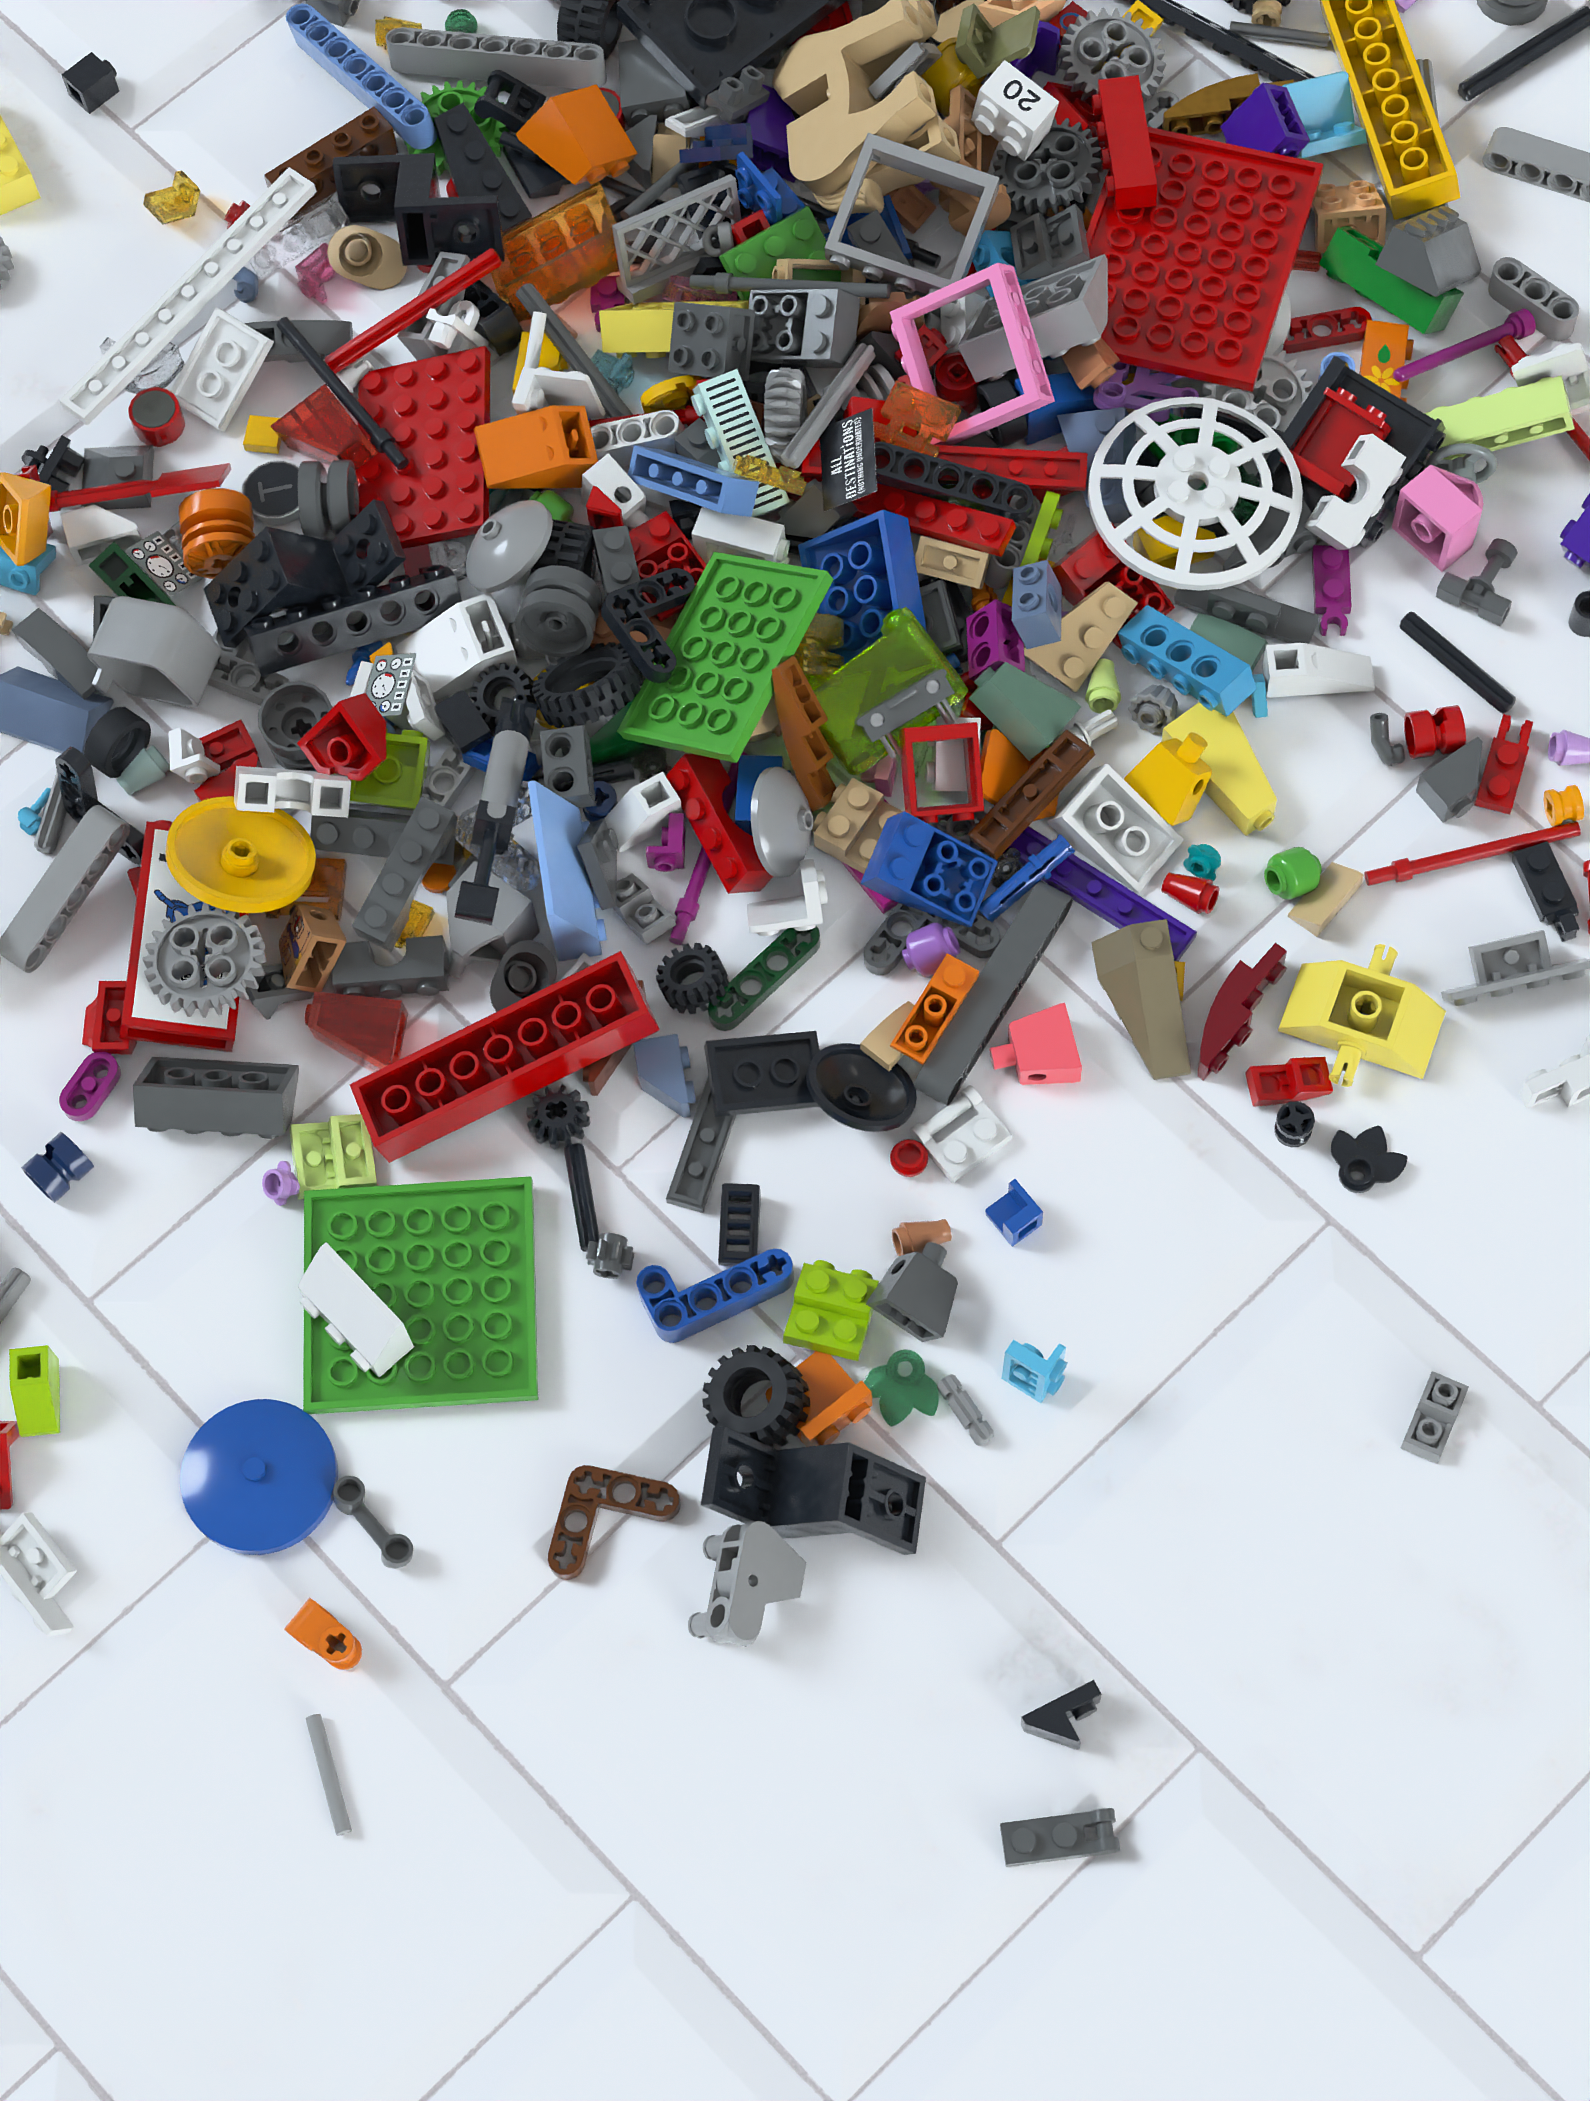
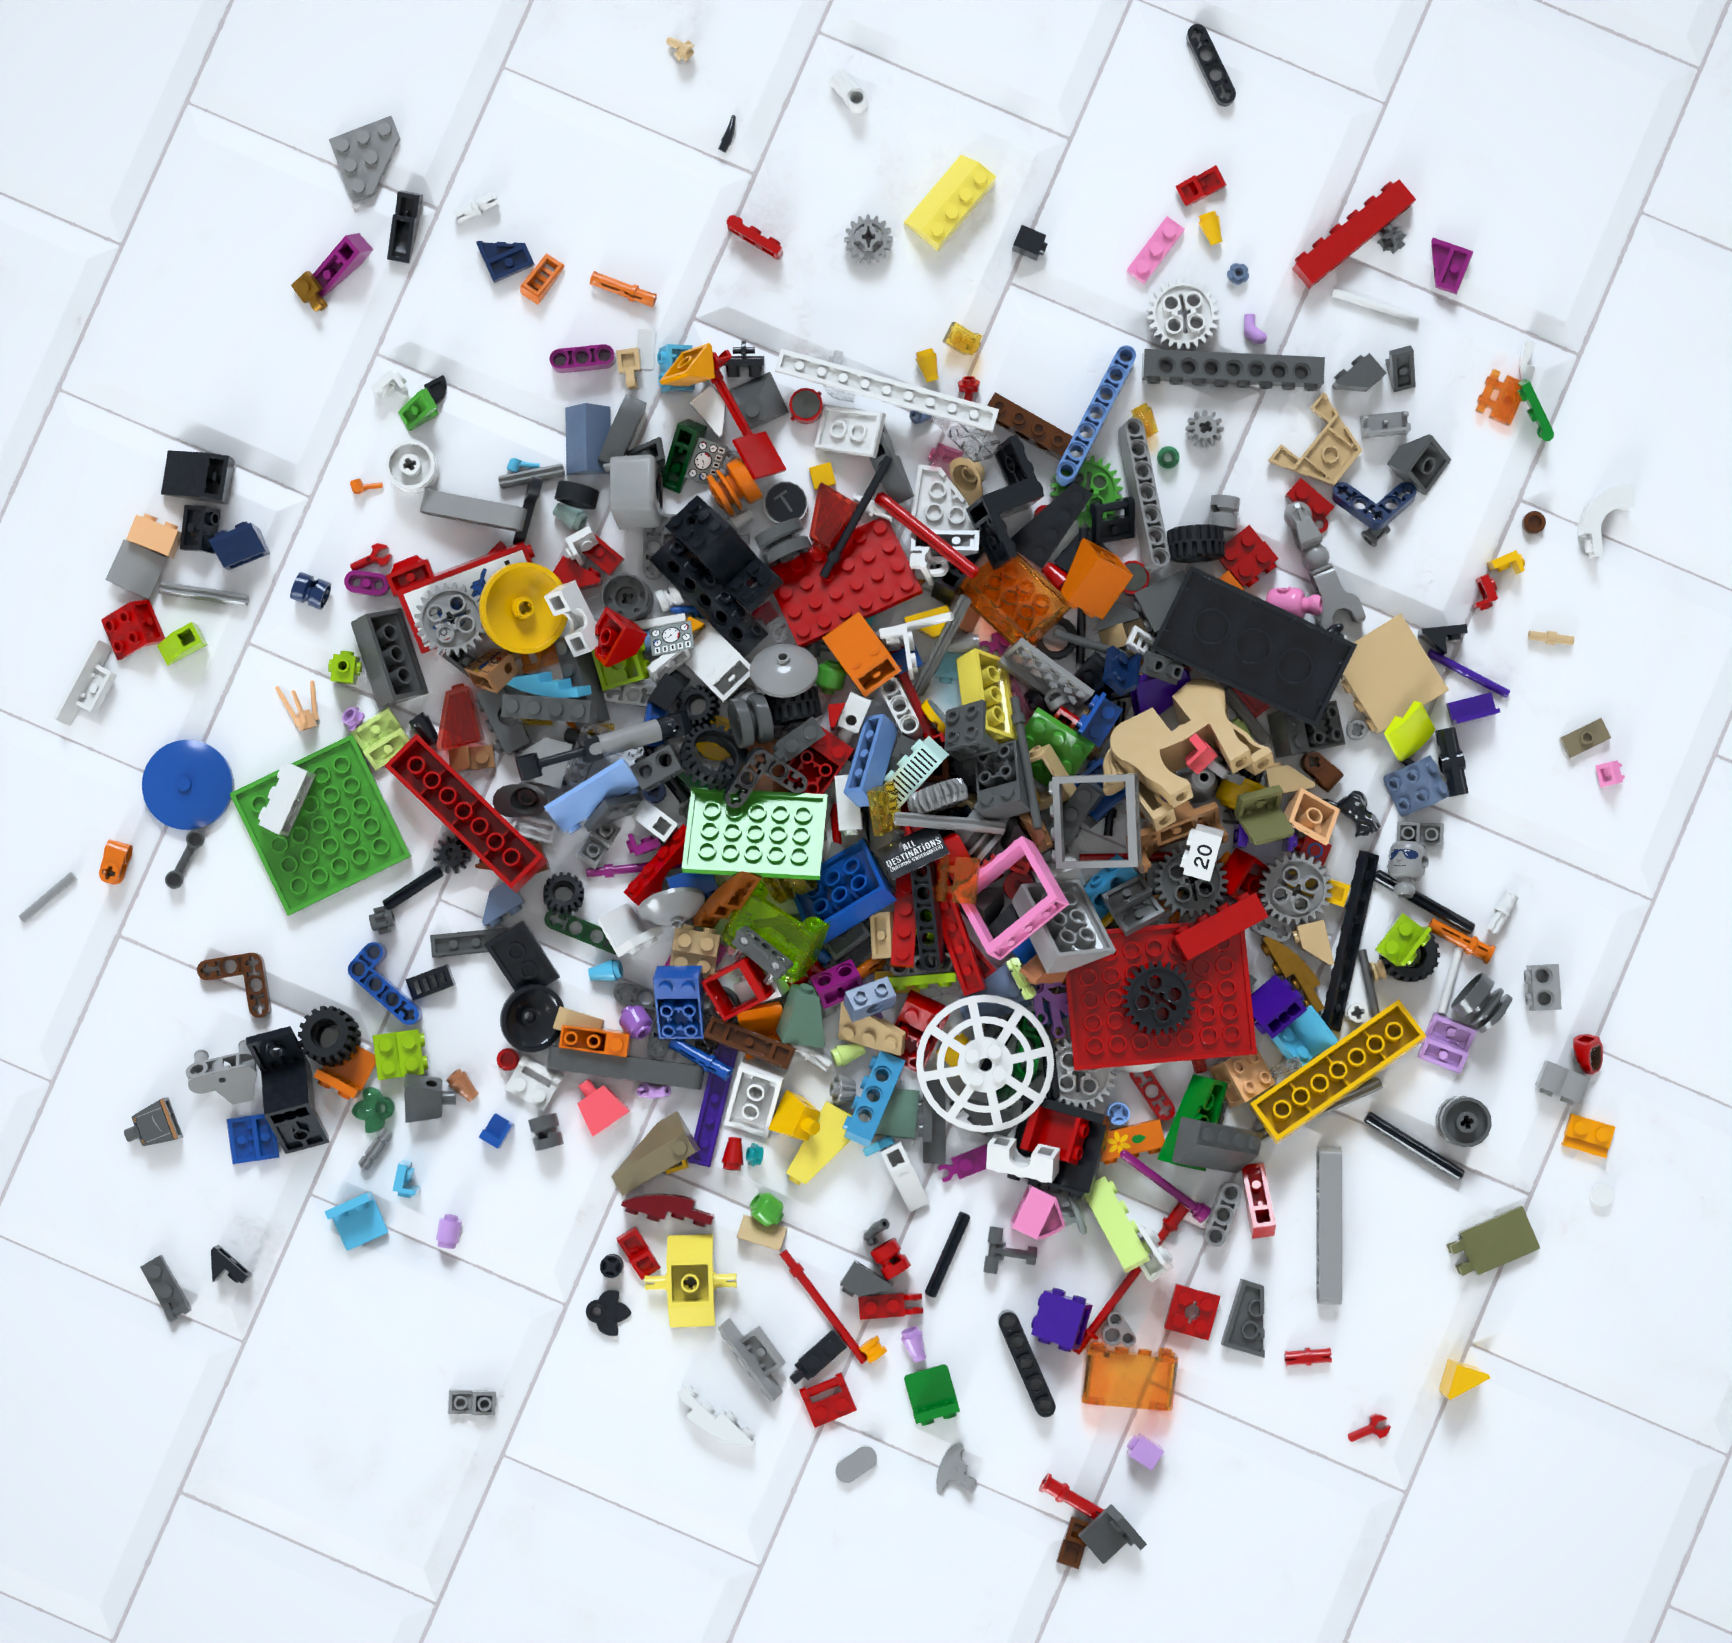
camera: 60 degrees right, 20 degrees up
none -> dark grey torso [124,1097,183,1146]
none -> blue slope [226,1114,280,1164]
none -> light nougat plant [275,680,319,731]
none -> medium azure bracket [324,1191,388,1251]
none -> lime brick [328,651,362,685]
none -> red bar [350,543,393,570]
none -> black cone [408,712,440,746]
none -> lavender brick [436,1214,462,1249]
none -> medium nougat slope [448,745,496,772]
none -> medium azure slope [506,671,592,698]
none -> dark grey wheel [528,1113,564,1151]
none -> medium azure cone [588,959,623,981]
none -> lavender arm [636,1082,671,1099]
none -> white wheel [655,584,684,612]
none -> white plate [909,464,975,532]
none -> yellow cone [915,348,939,383]
none -> light grey cone [947,632,979,654]
none -> yellowish green axle [1006,957,1036,1000]
none -> red cone [1041,562,1068,595]
none -> black gear [1121,961,1196,1036]
none -> coral panel [1185,733,1218,774]
none -> slope [1241,1162,1276,1239]
none -> clear axle [1269,1057,1302,1079]
none -> tan slope [1292,920,1334,965]
none -> white bush [1344,1002,1368,1023]

